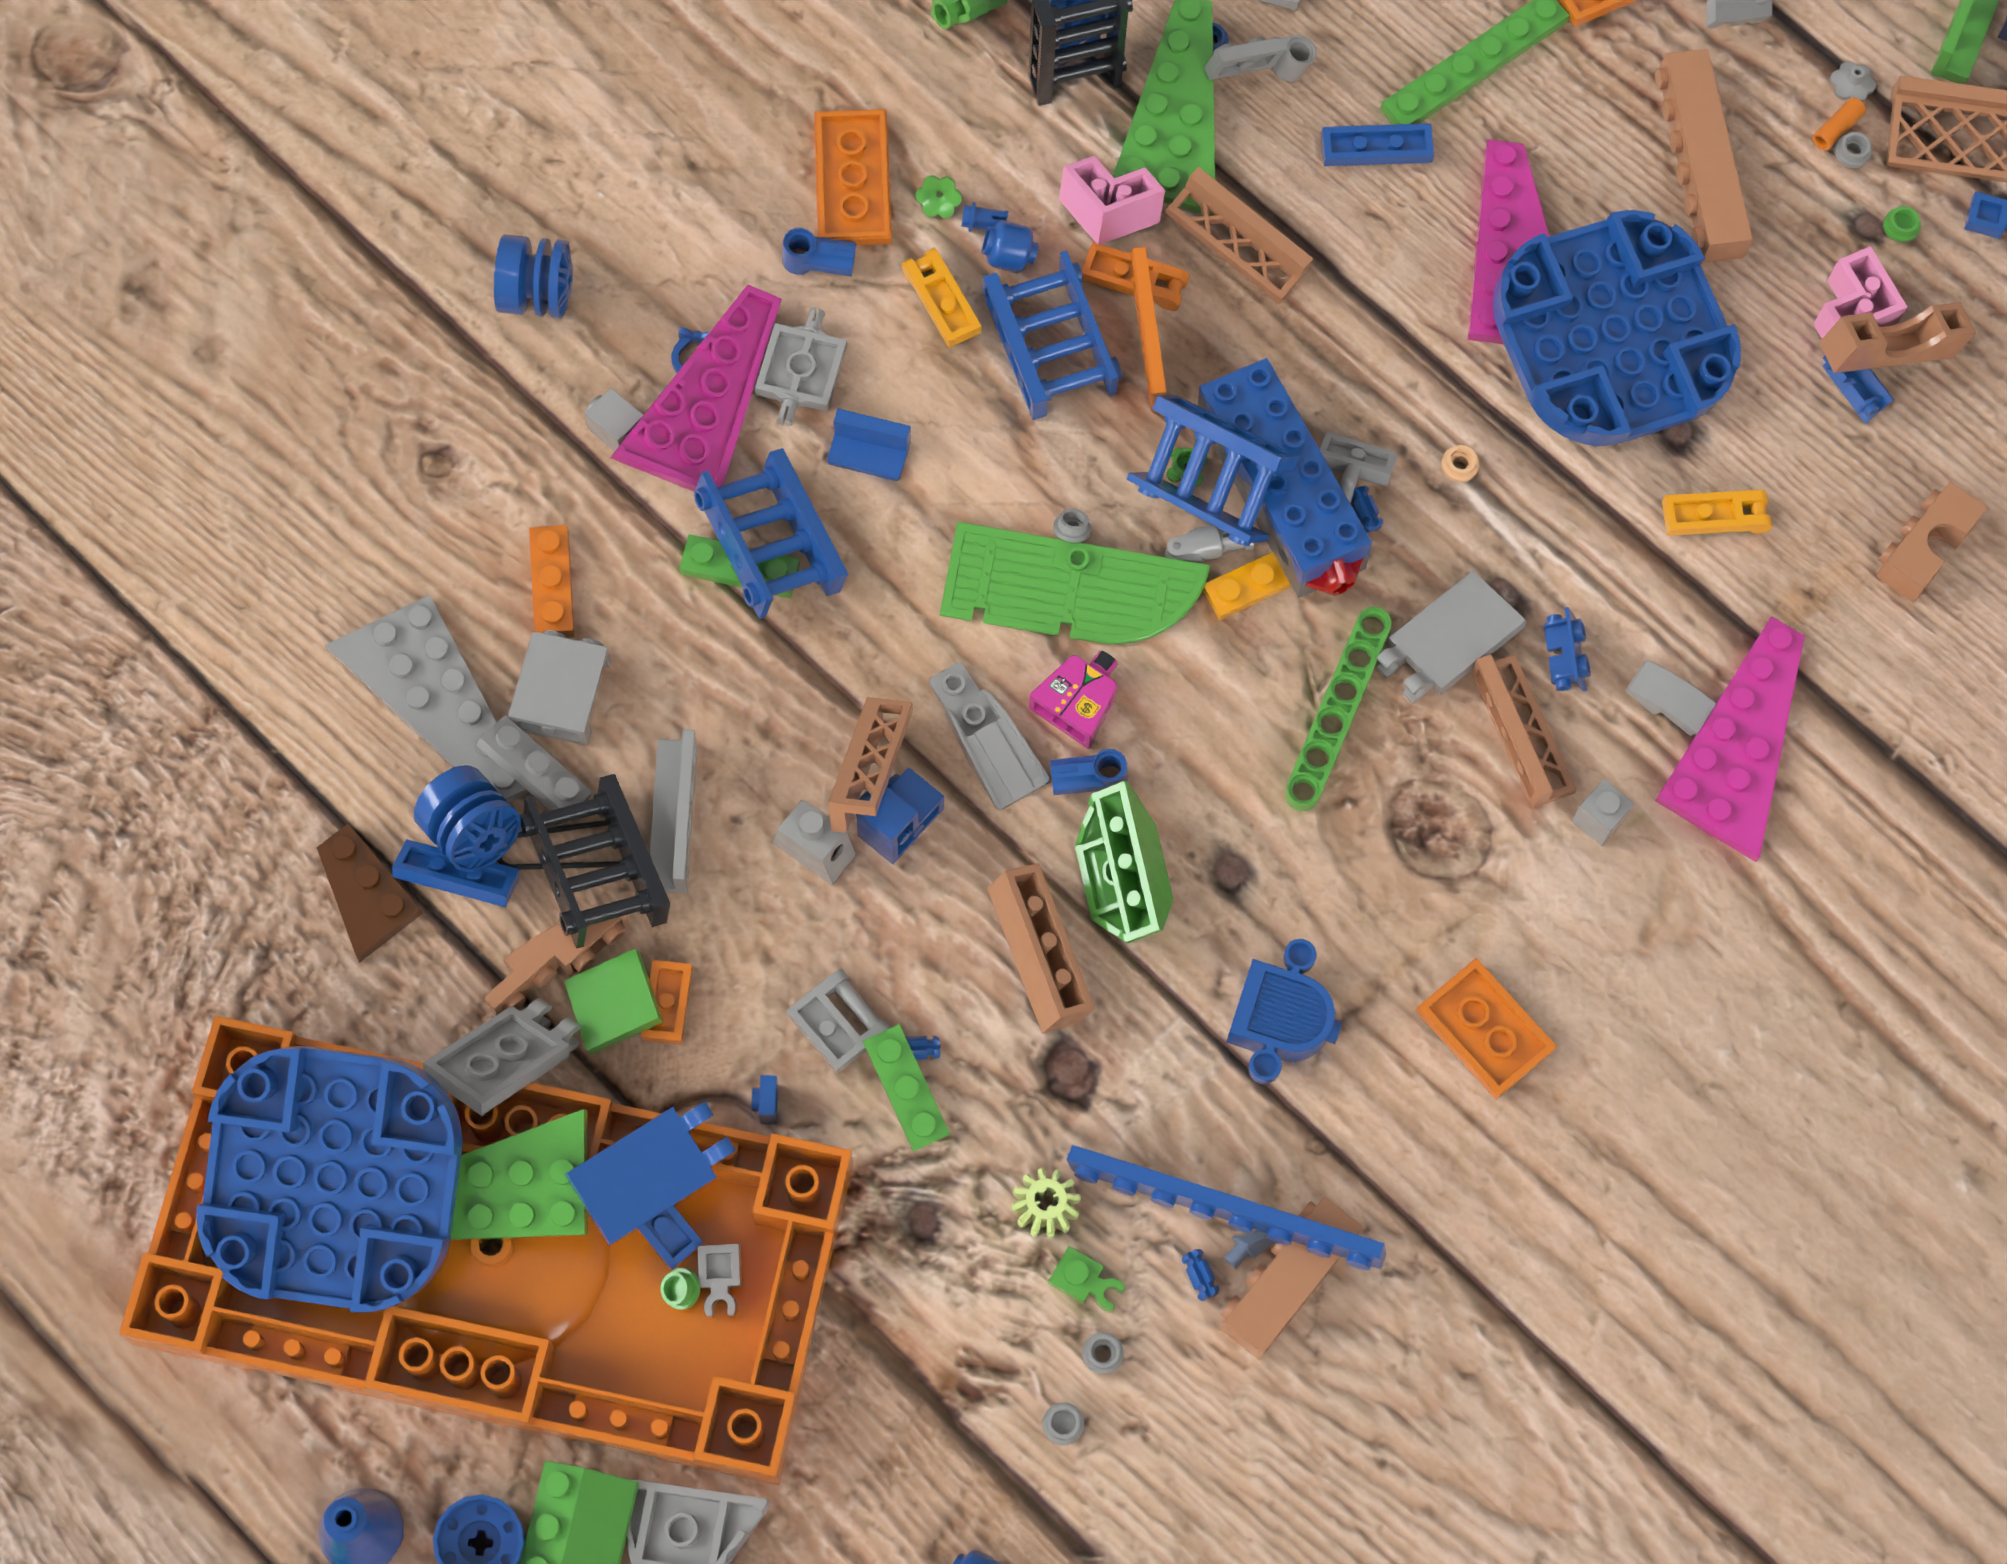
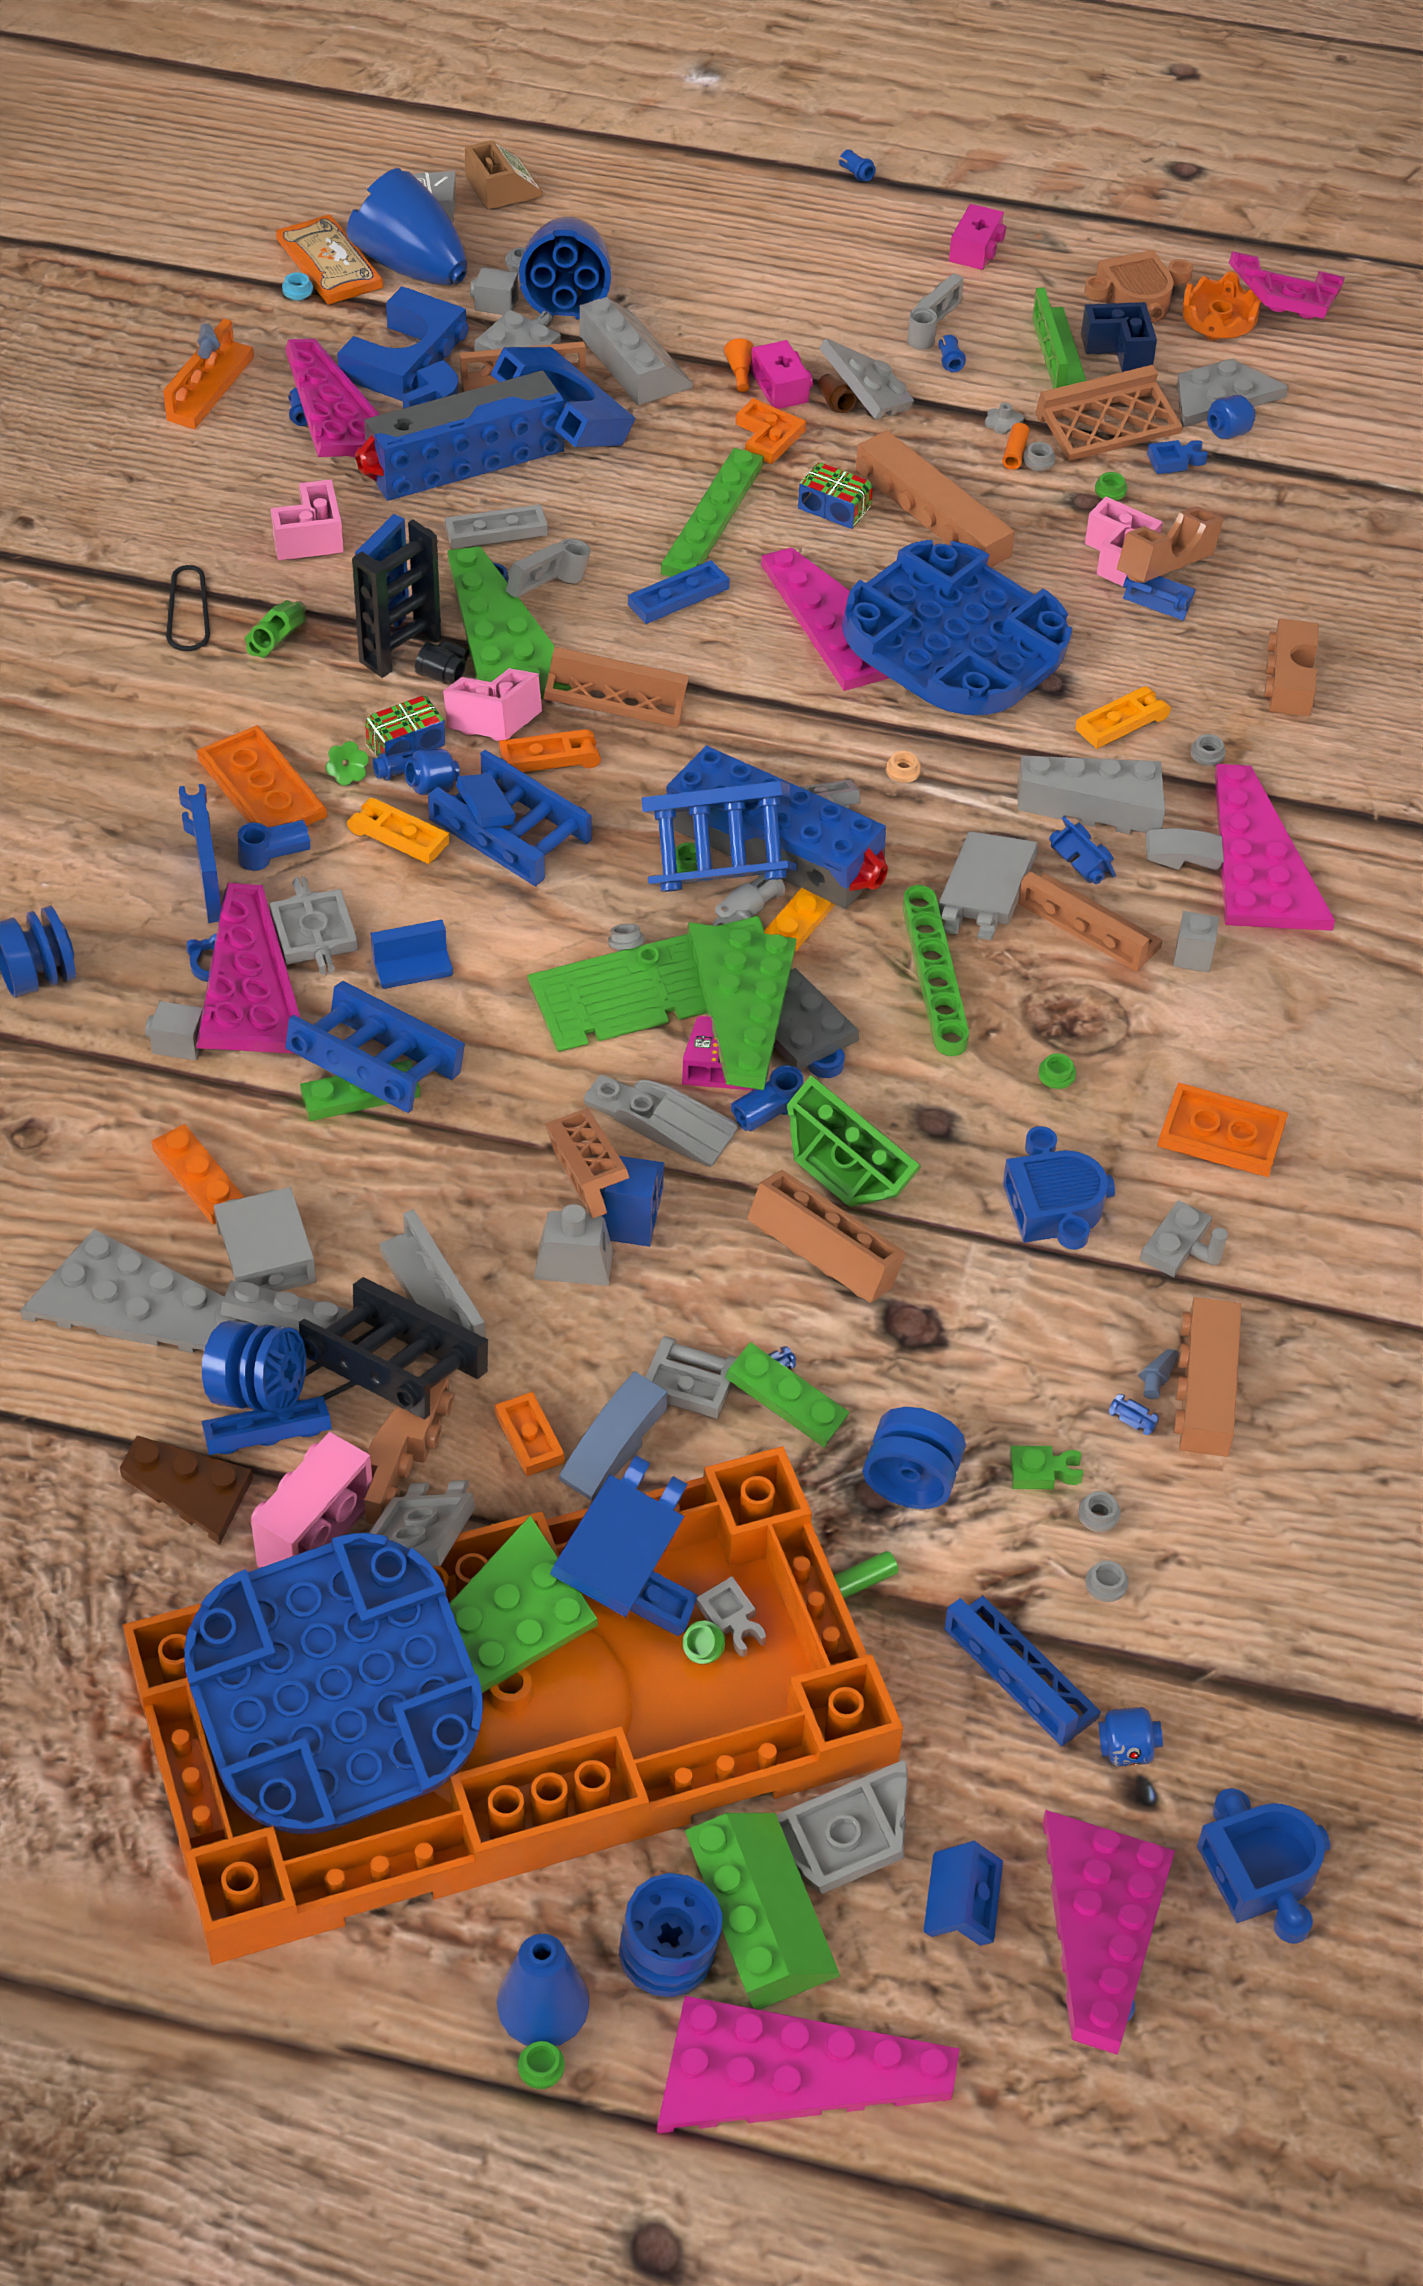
camera: 30 degrees left, 20 degrees down
bright green tile [564,948,663,1054] -> none
blue plate [752,1075,779,1125] -> none
yellowish green gear [1011,1168,1081,1239] -> none
blue plate [1066,1145,1386,1271] -> none
orange tile [1131,246,1166,414] -> none
none -> blue tile [179,784,221,923]
none -> bright pink brick [251,1431,372,1568]
none -> piece [365,696,445,757]
none -> black piece [415,641,469,684]
none -> blue tile [456,774,516,828]
none -> sand blue slope [559,1371,667,1501]
none -> bright green wing [687,922,797,1090]
none -> dark grey plate [774,968,859,1070]
none -> piece [798,463,873,529]
none -> blue tile [807,1049,845,1078]
none -> bright green axle [834,1551,898,1599]
none -> blue wheel [862,1407,966,1509]
none -> blue fence [944,1595,1101,1747]
none -> light grey wedge [1017,756,1165,835]
none -> bright green plate [1038,1053,1076,1089]
none -> light grey plate [1140,1200,1228,1277]
none -> light grey plate [1191,734,1226,766]

